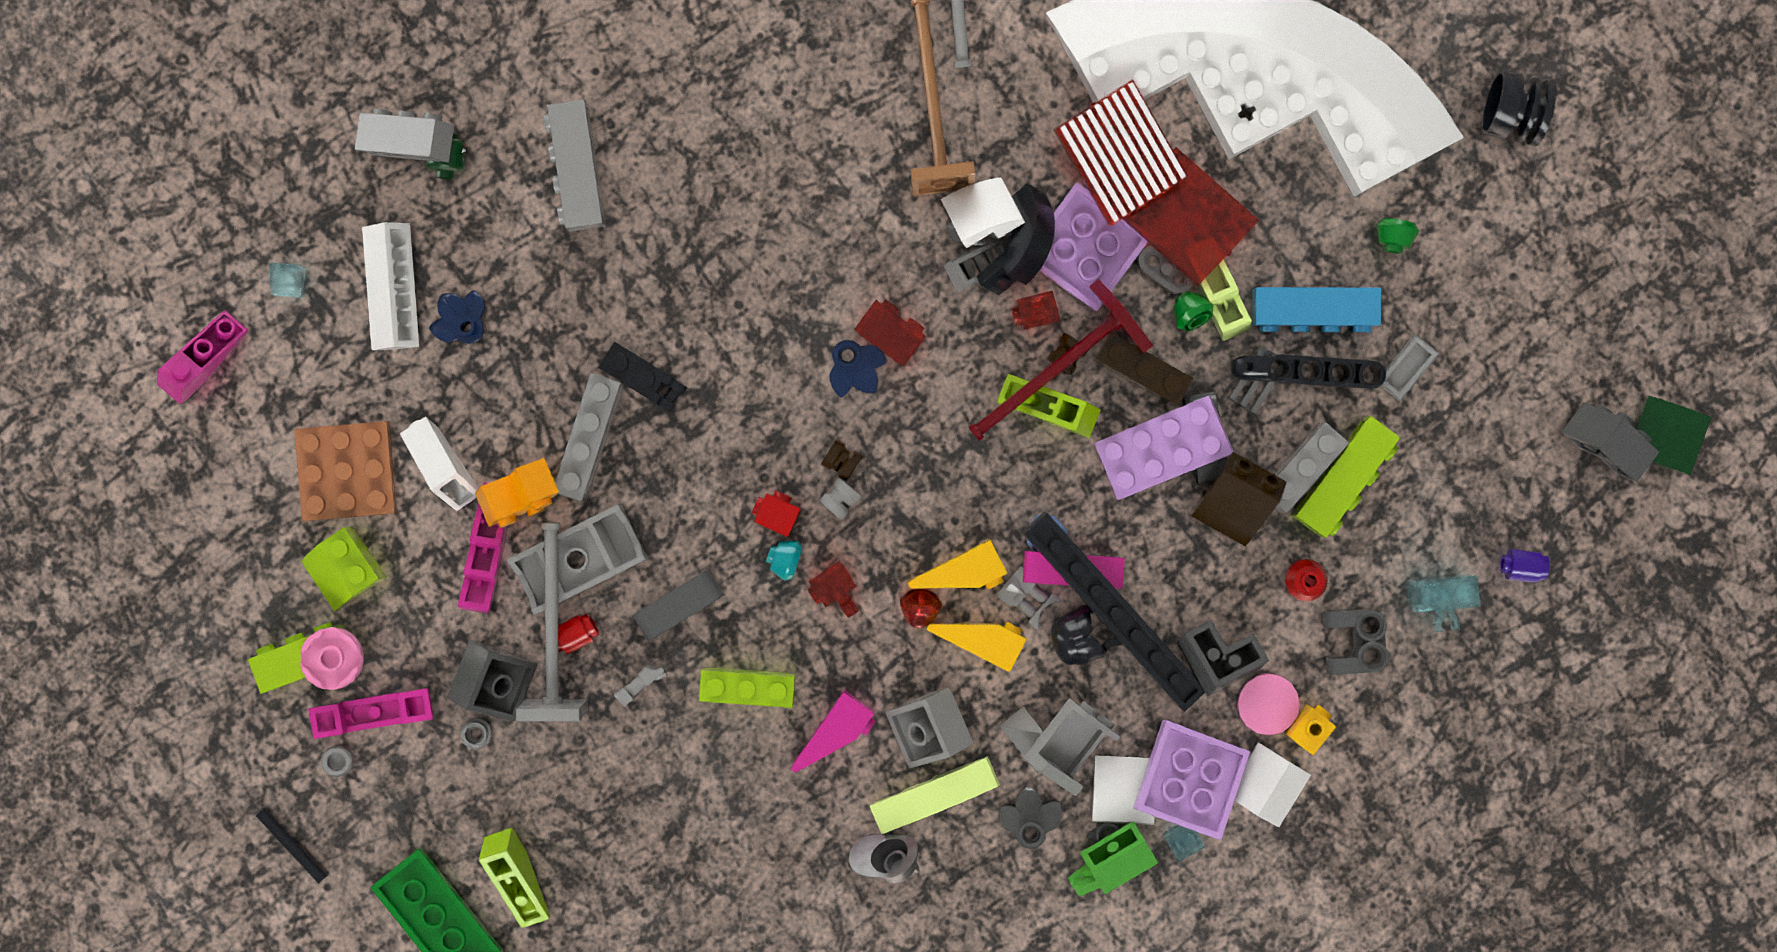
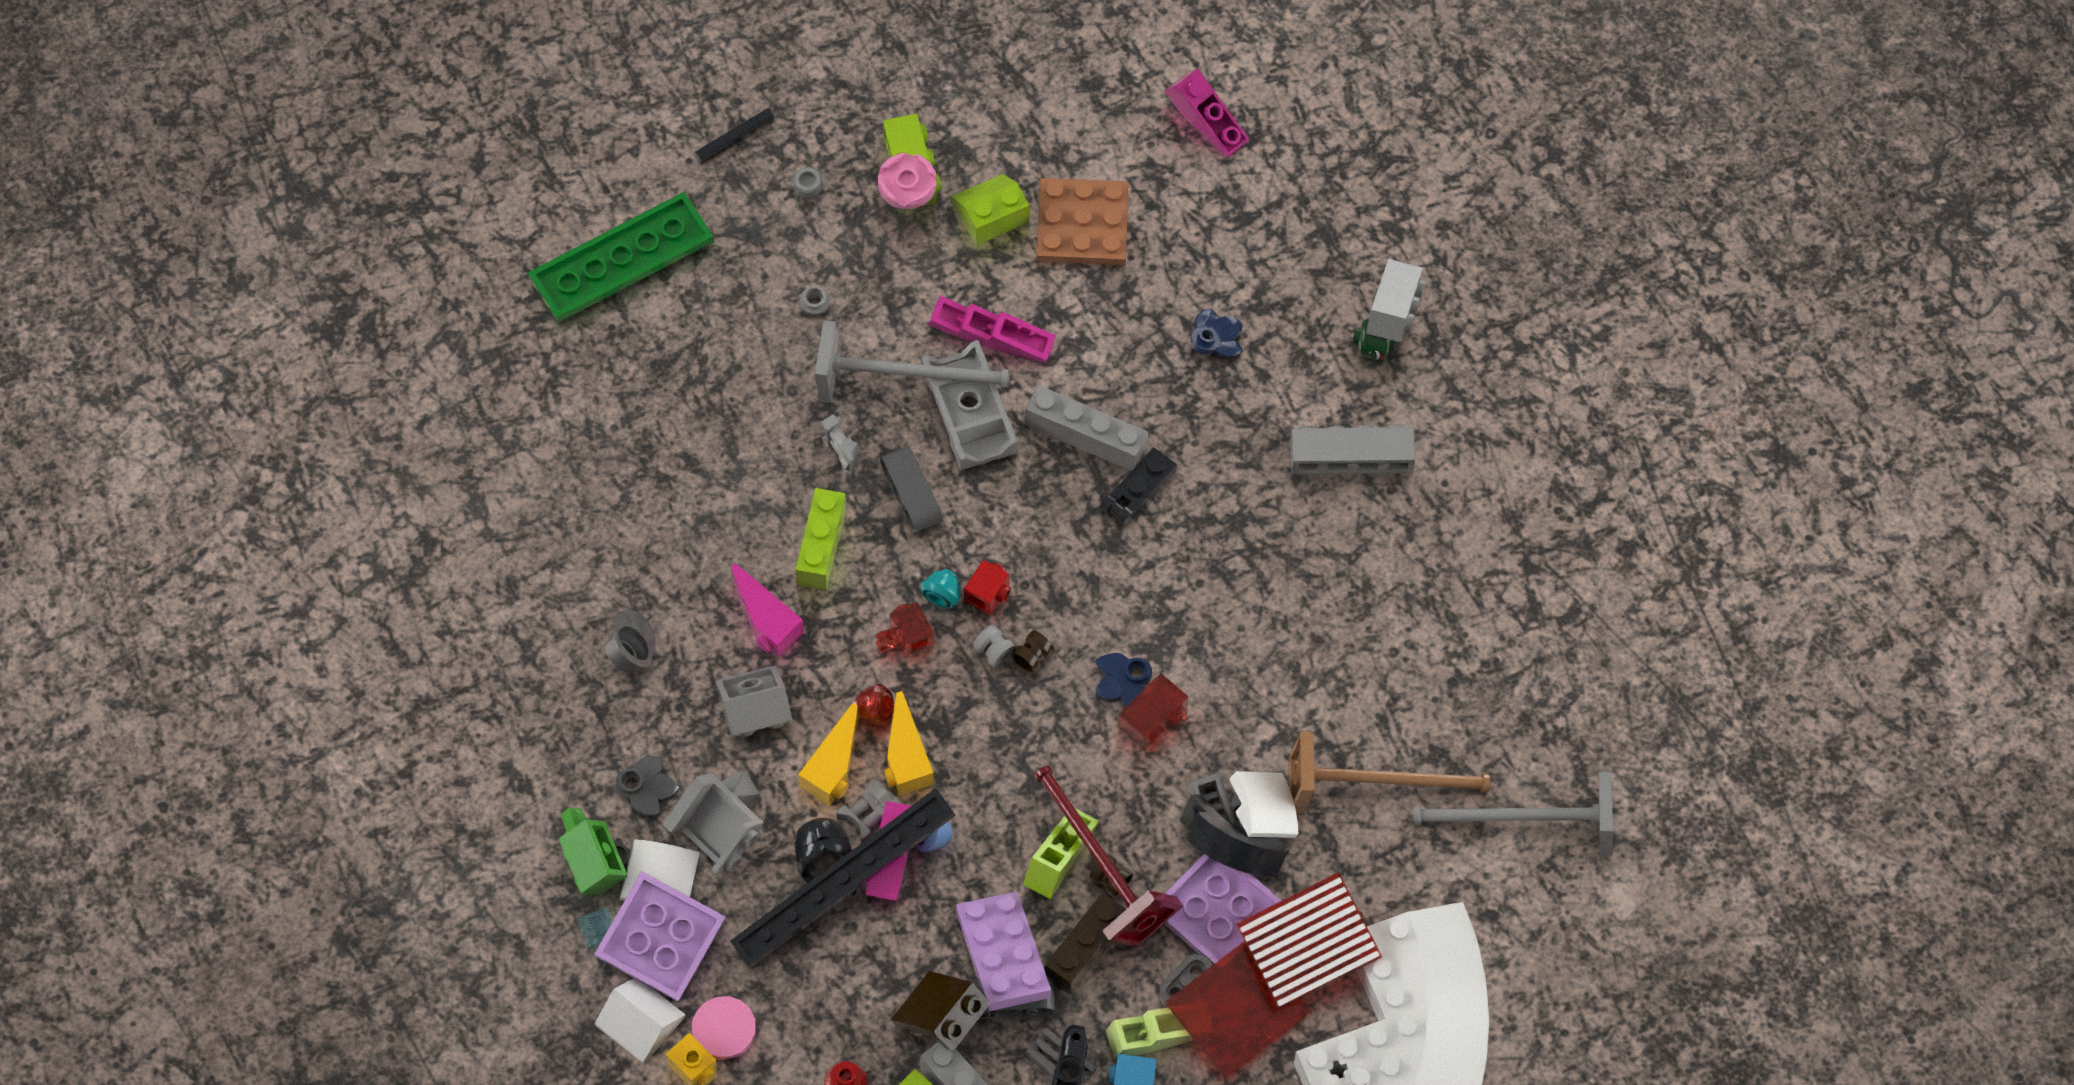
camera: 95 degrees right, 25 degrees down
clear light blue slope [269,262,306,298] -> none
dark pink slope [308,688,434,739] -> none
white brick [362,222,419,350] -> none
white slope [400,416,478,511] -> none
dark grey slope [447,640,537,721] -> none
light orange brick [475,458,559,528] -> none
lime slope [479,828,550,928] -> none
red brick [558,613,600,655] -> none
yellowish green slope [870,756,1000,834] -> none
clear red brick [1011,290,1061,332] -> none
green cone [1173,291,1214,332] -> none
dark grey brick [1177,620,1269,696] -> none

